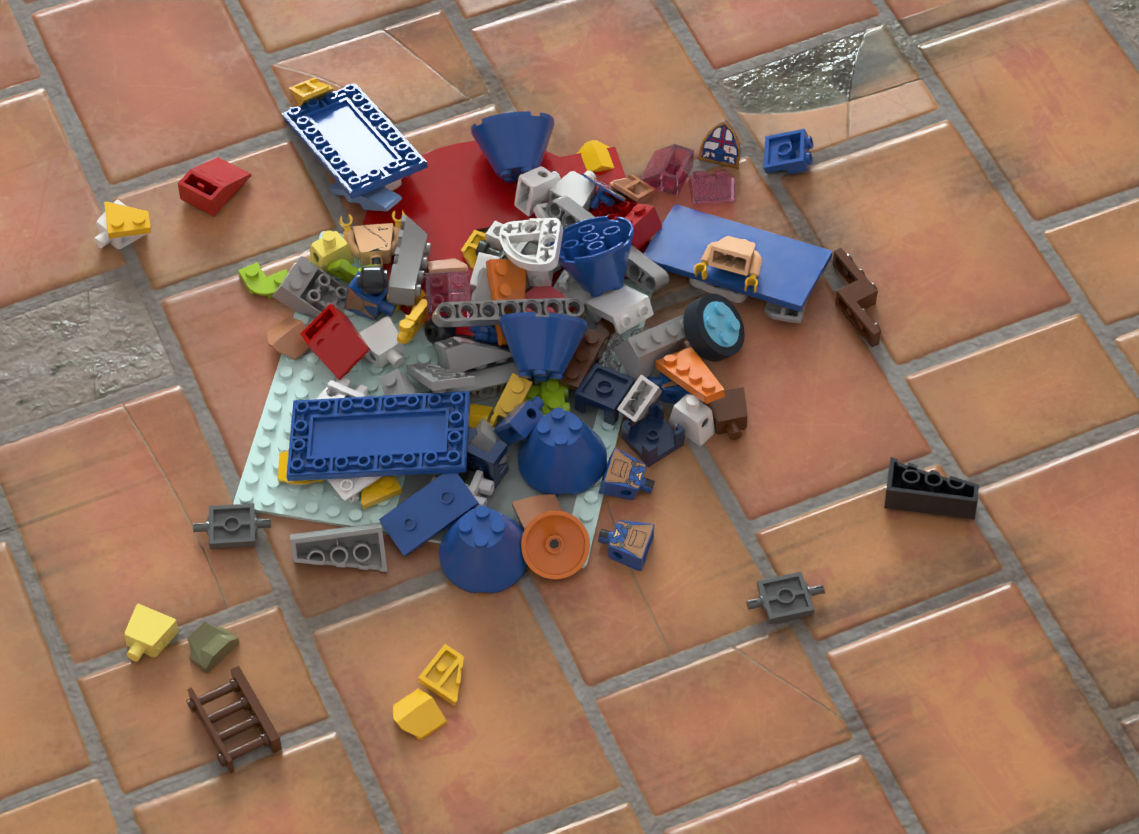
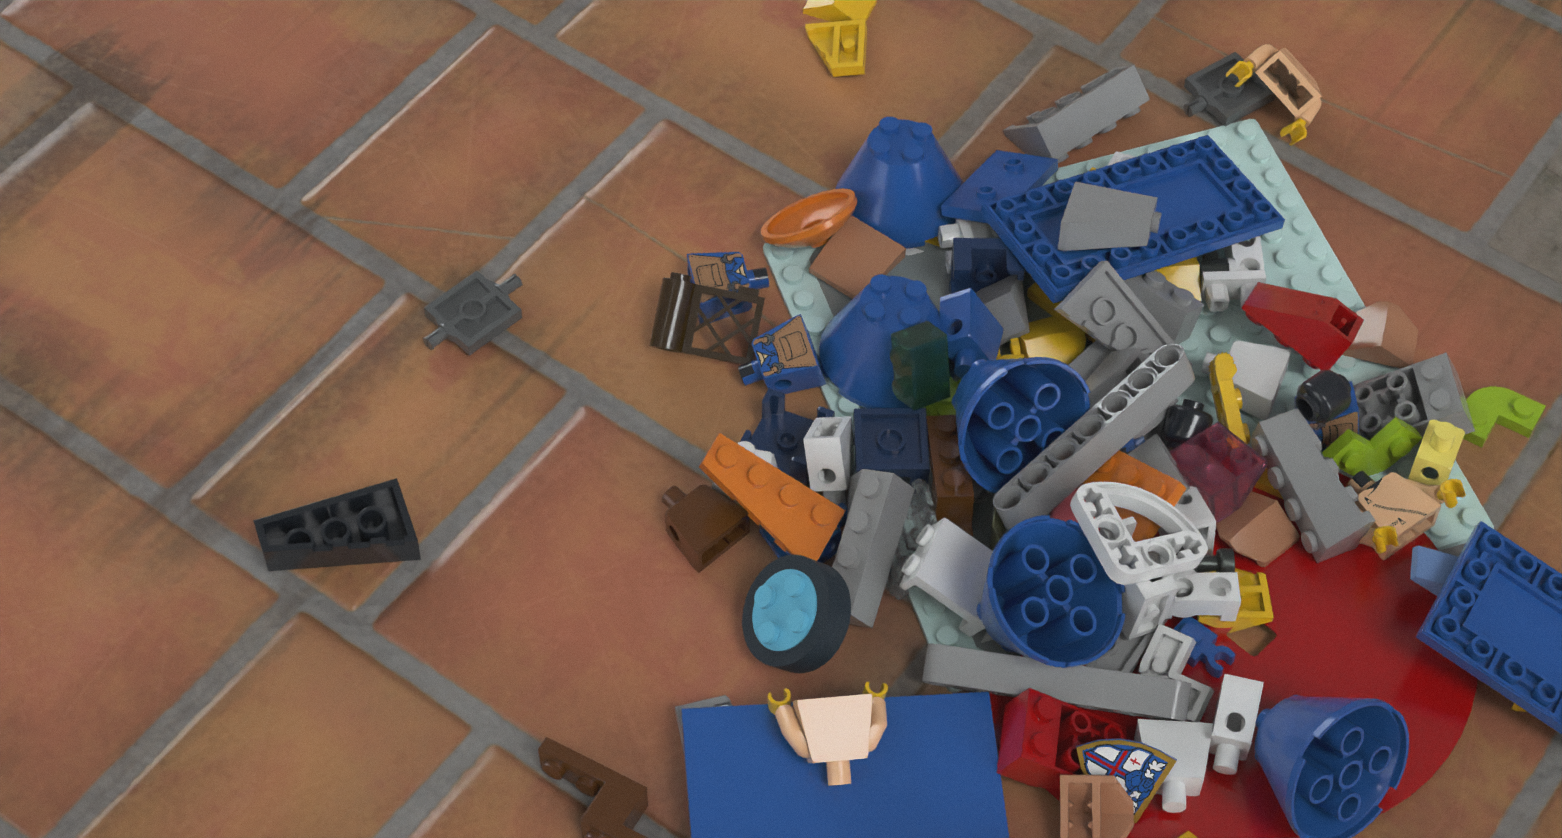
camera: 150 degrees right, 0 degrees up
none -> dark brown piece [649,272,765,365]
none -> brick [890,321,951,411]
none -> light grey slope [1058,182,1162,251]
none -> light nougat torso [1226,44,1322,146]

